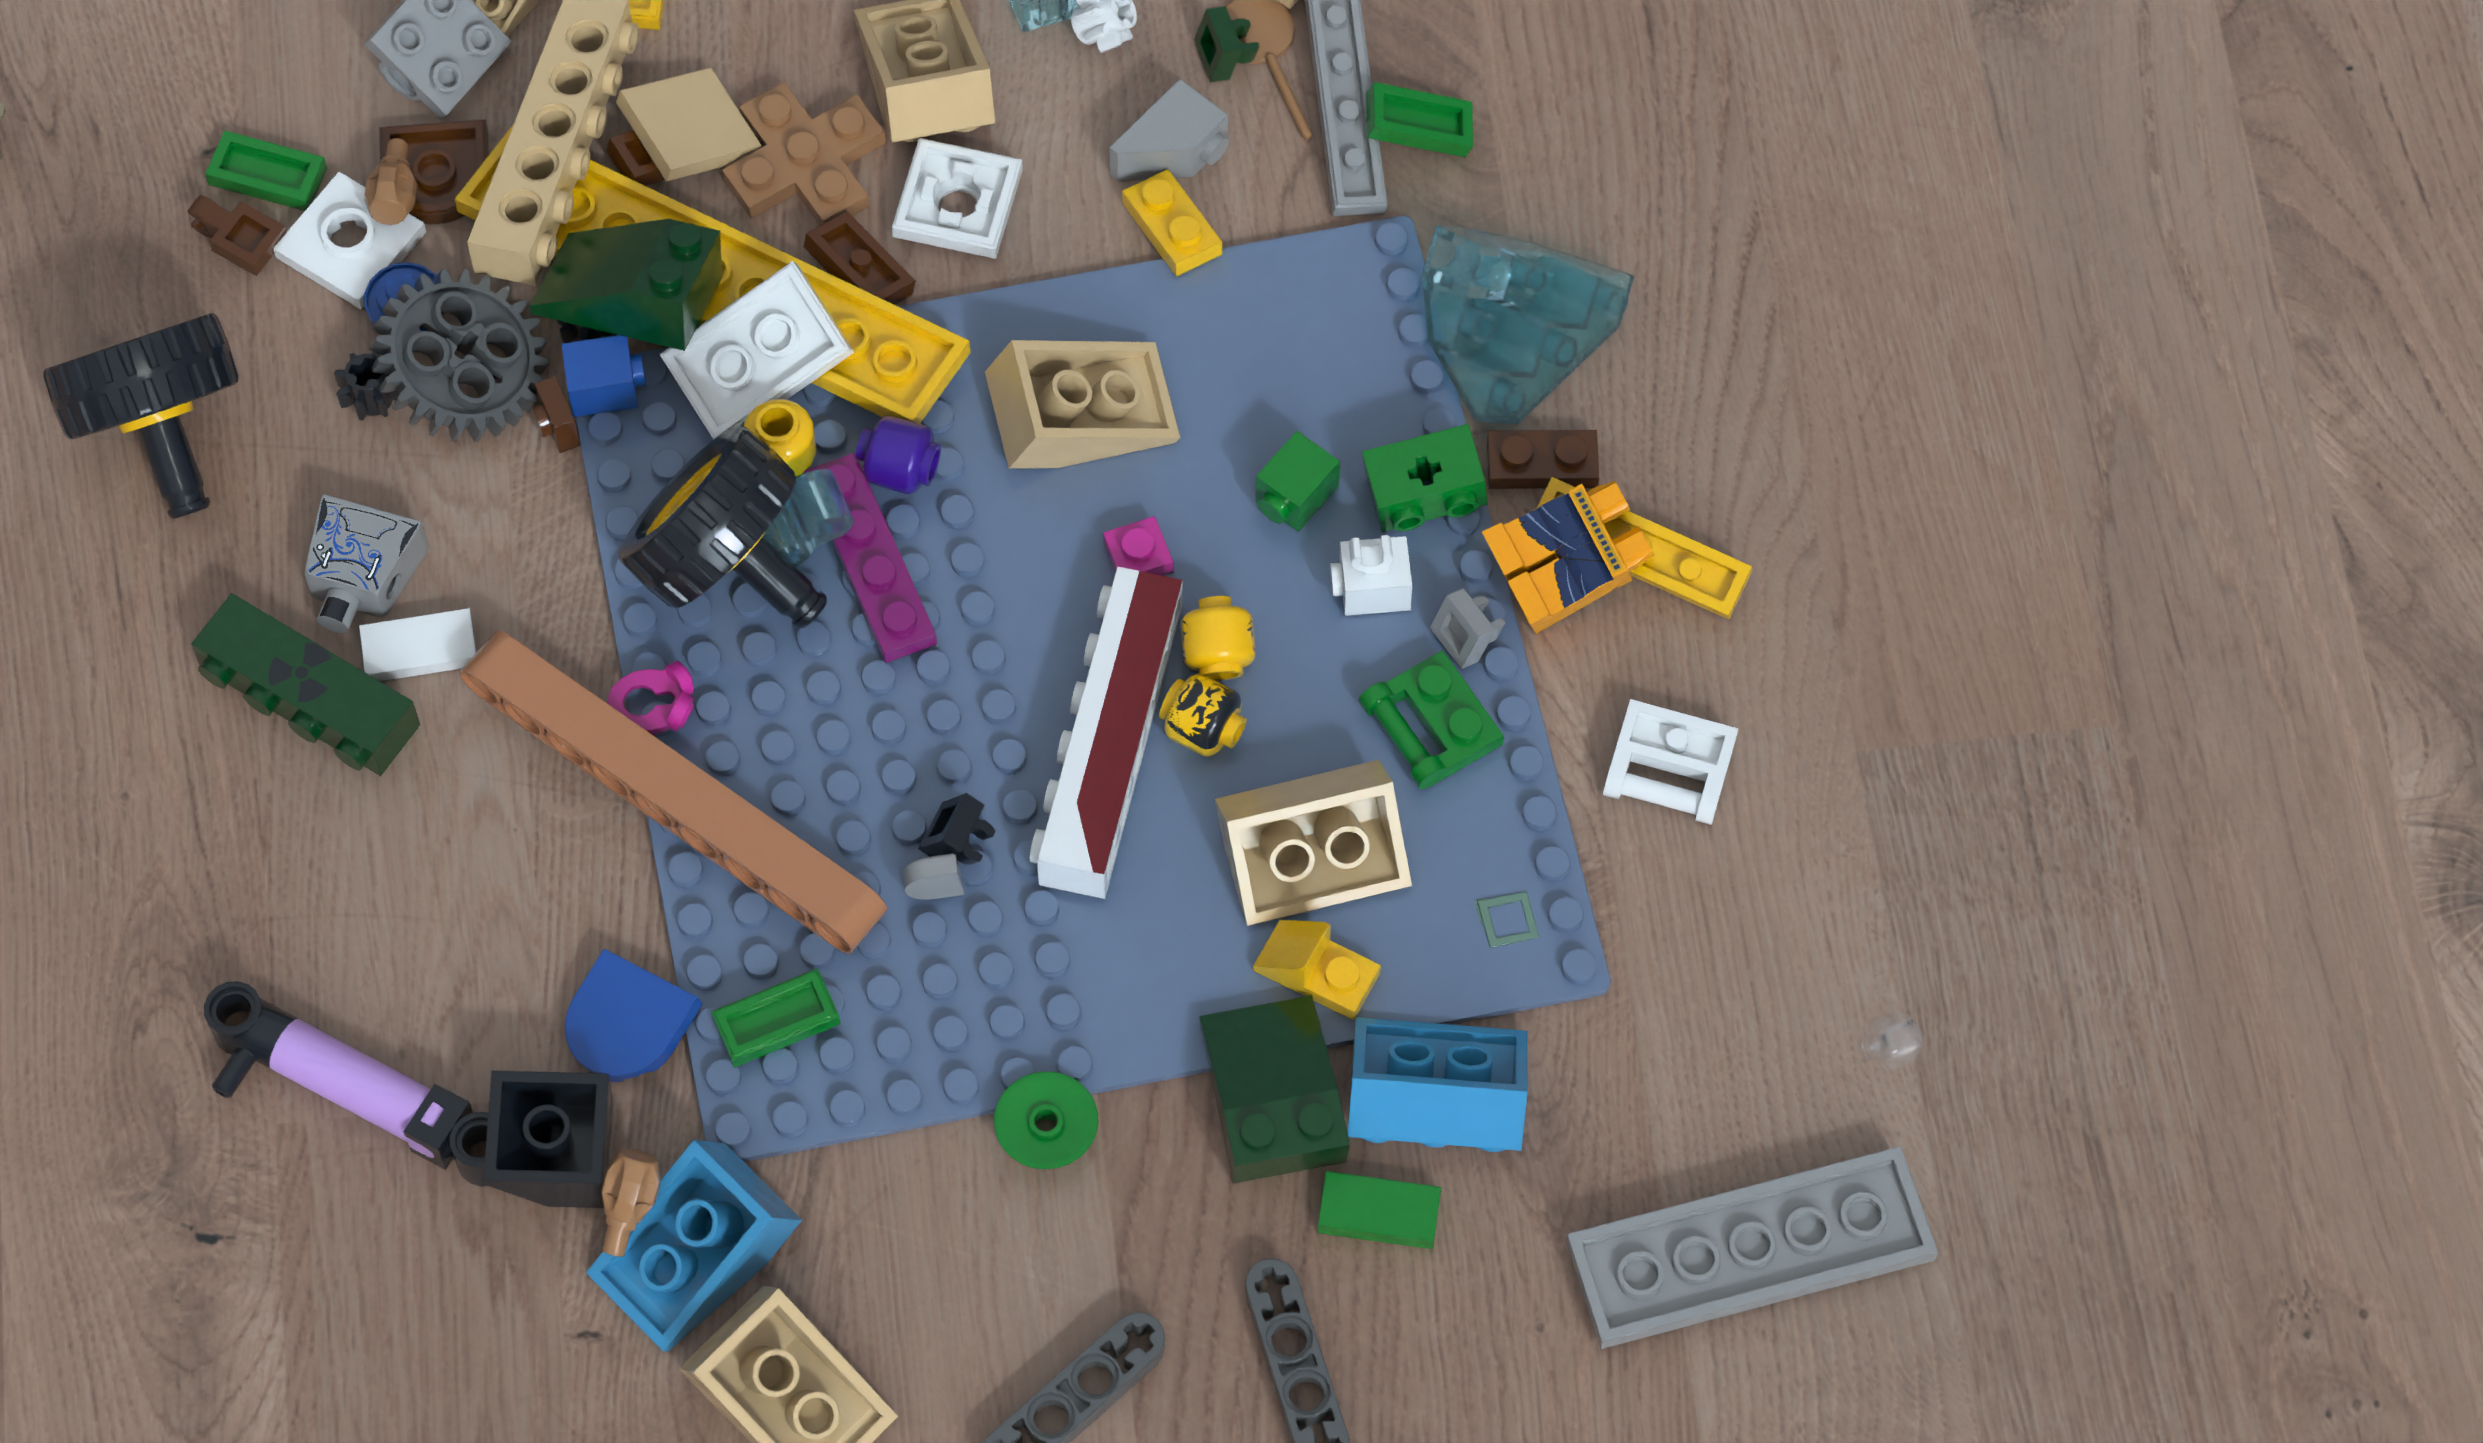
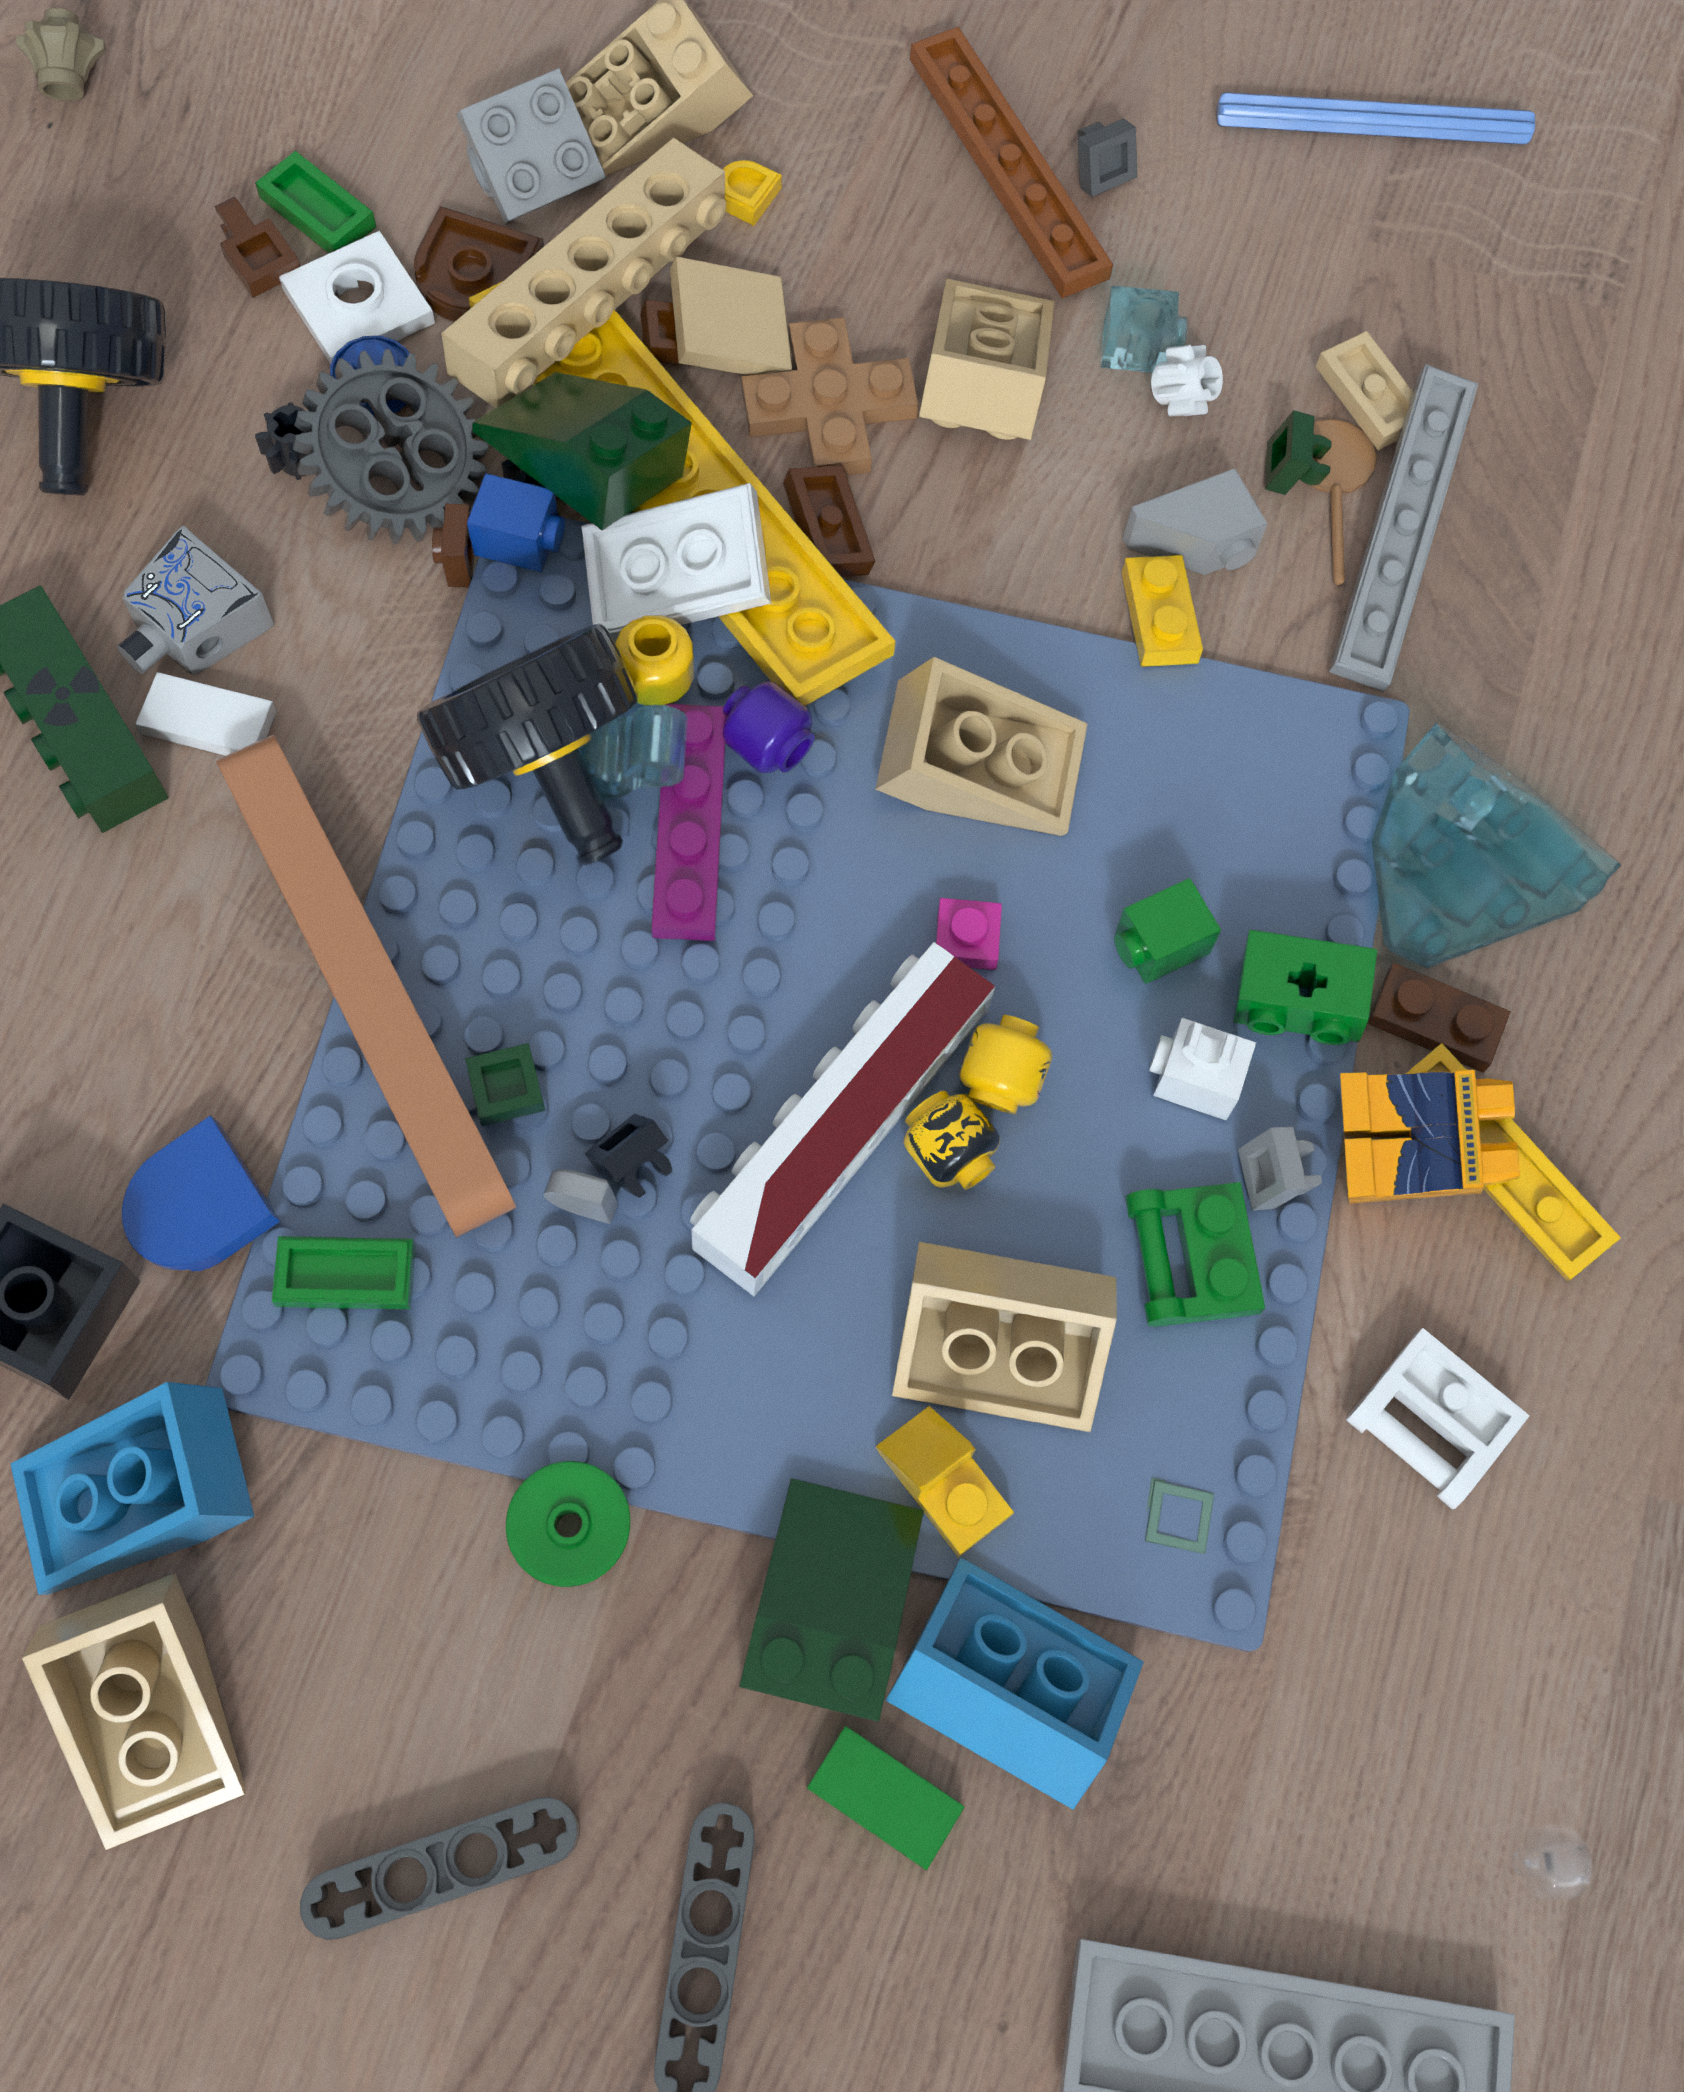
camera: 20 degrees right, 5 degrees up
medium nougat piece [364,138,417,225] -> none
medium nougat piece [601,1149,661,1257] -> none
dark pink piece [607,660,694,735] -> none
white piece [892,138,1023,259] -> none
green tile [1366,82,1473,157] -> none
none -> dark green plate [465,1043,546,1126]

